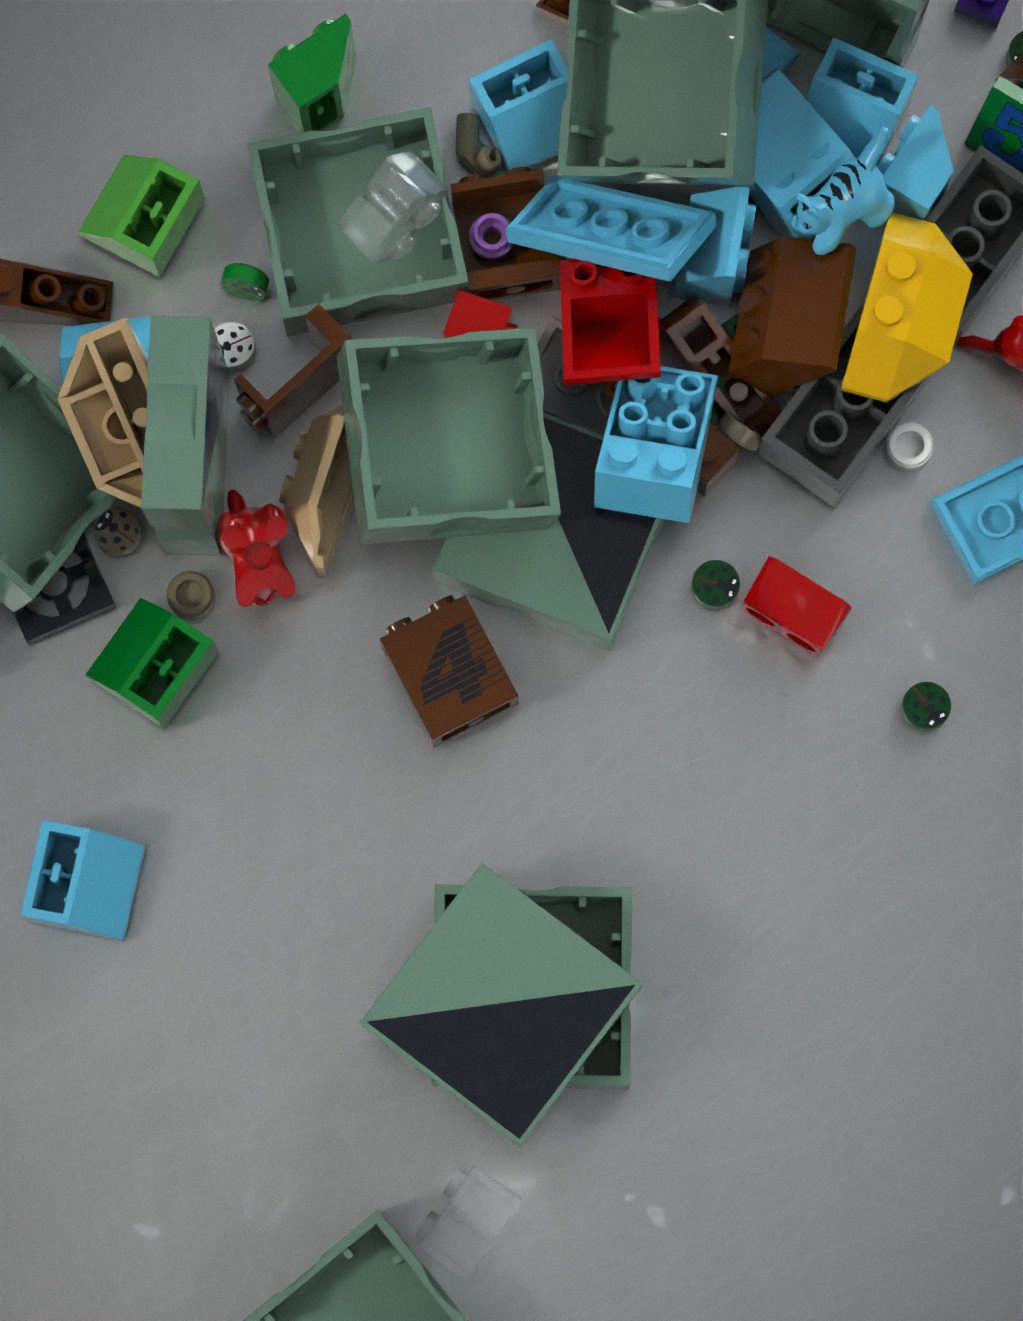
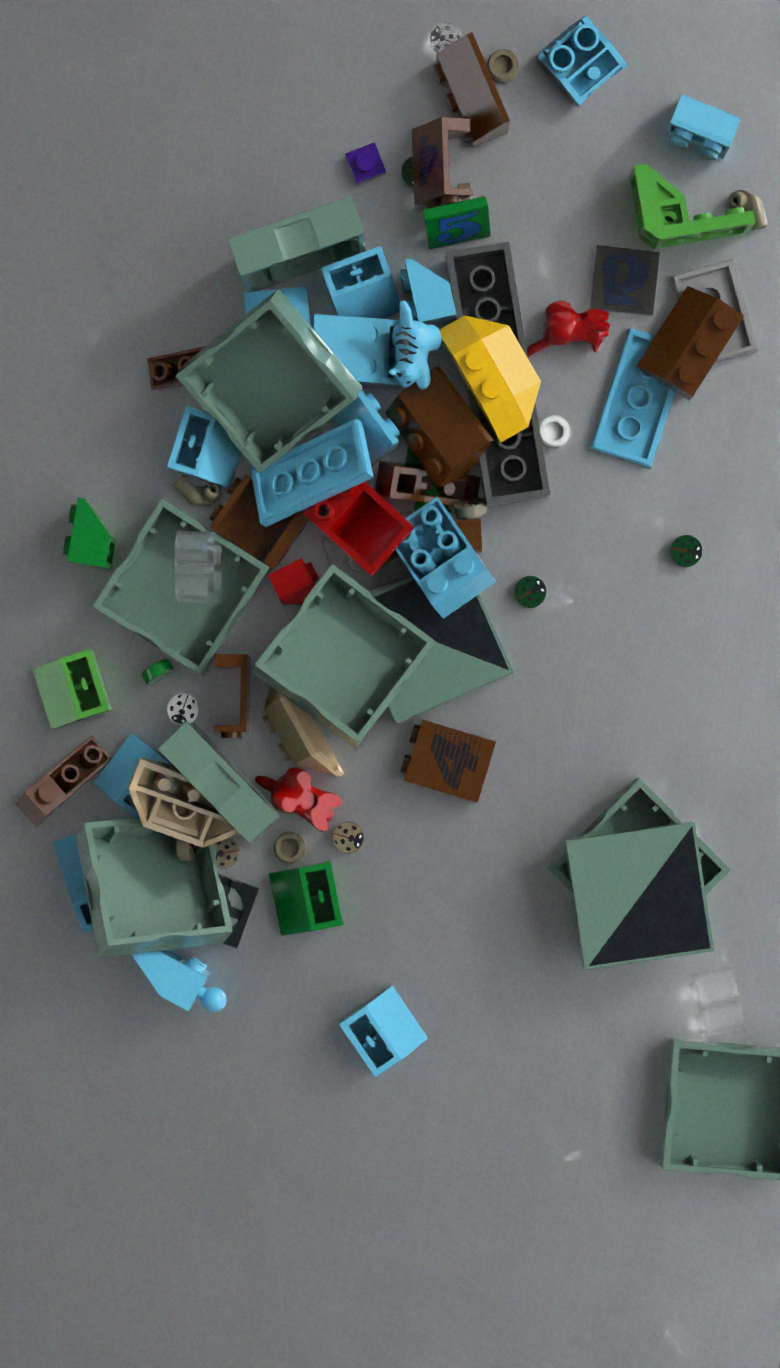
camera: 45 degrees left, 10 degrees up
medium lavender plate [469,213,514,260] -> none
red piece [741,556,852,657] -> none
none -> dark tan tile [176,838,194,861]
none -> dark tan tile [332,821,364,854]

